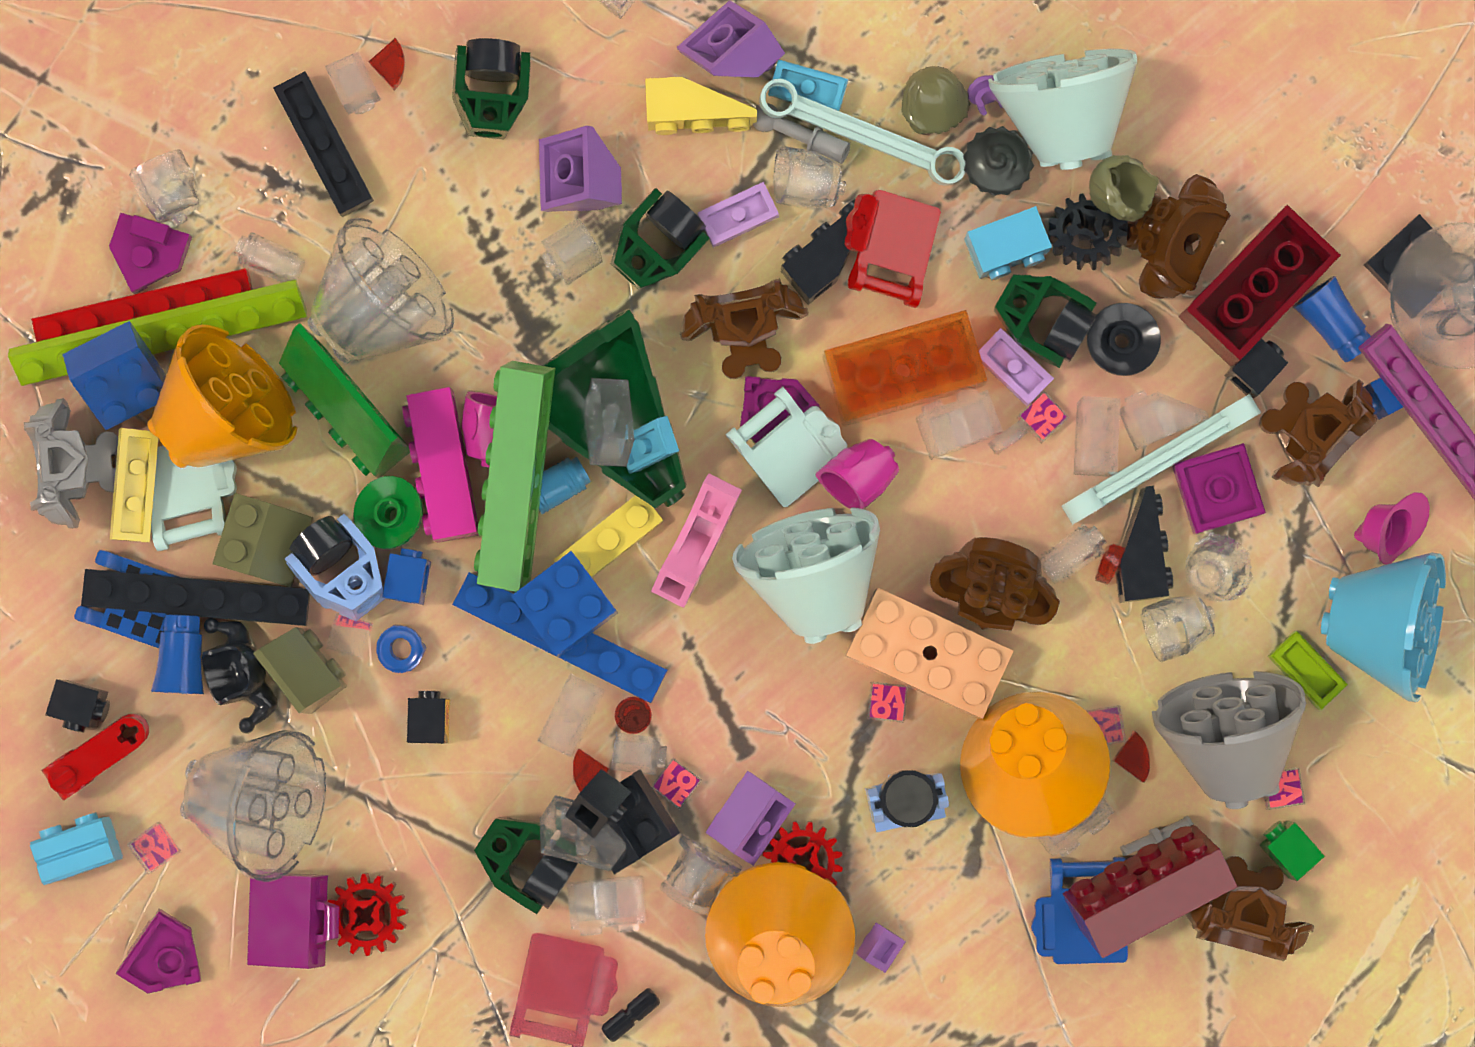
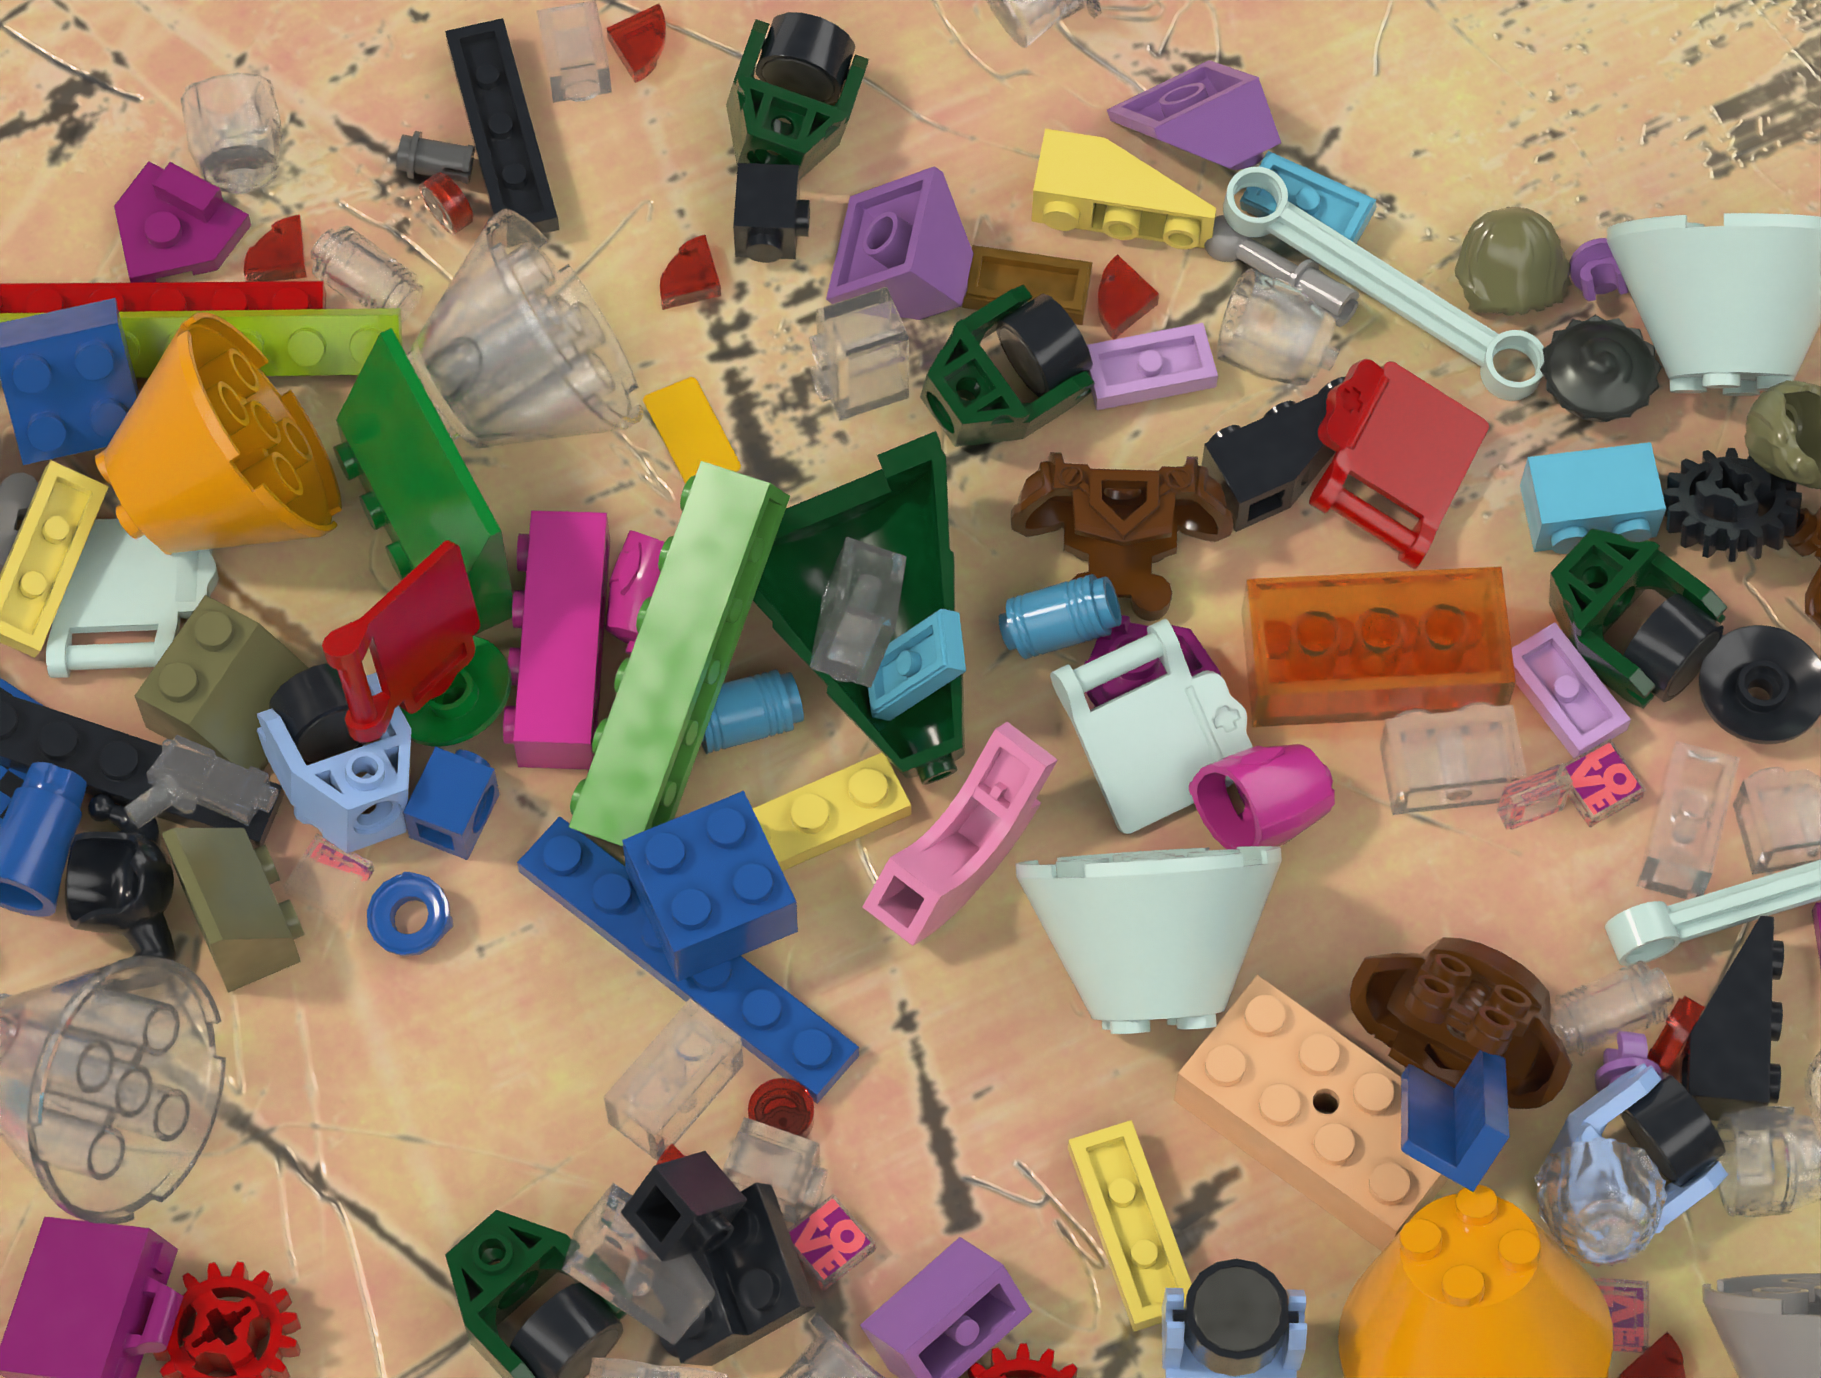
camera: 15 degrees right, 20 degrees down
black brick [407,691,450,744] -> none
tile [867,682,908,723] -> none
none -> clear piece [124,735,278,829]
none -> clear red tile [244,215,307,282]
none -> red piece [322,540,480,742]
none -> dark grey pin [396,131,475,184]
none -> clear red tile [419,172,474,235]
none -> yellow sticker [643,377,741,484]
none -> clear red tile [659,234,721,310]
none -> black brick [733,163,810,263]
none -> pearl gold tile [962,245,1093,325]
none -> dark azure head [999,574,1122,659]
none -> light yellow plate [1068,1120,1192,1332]
none -> clear red tile [1097,254,1159,340]
none -> blue panel [1401,1050,1510,1192]
none -> clear hair [1534,1137,1667,1267]
none -> piece [1535,1063,1728,1244]
none -> medium lavender plate [1595,1031,1661,1092]

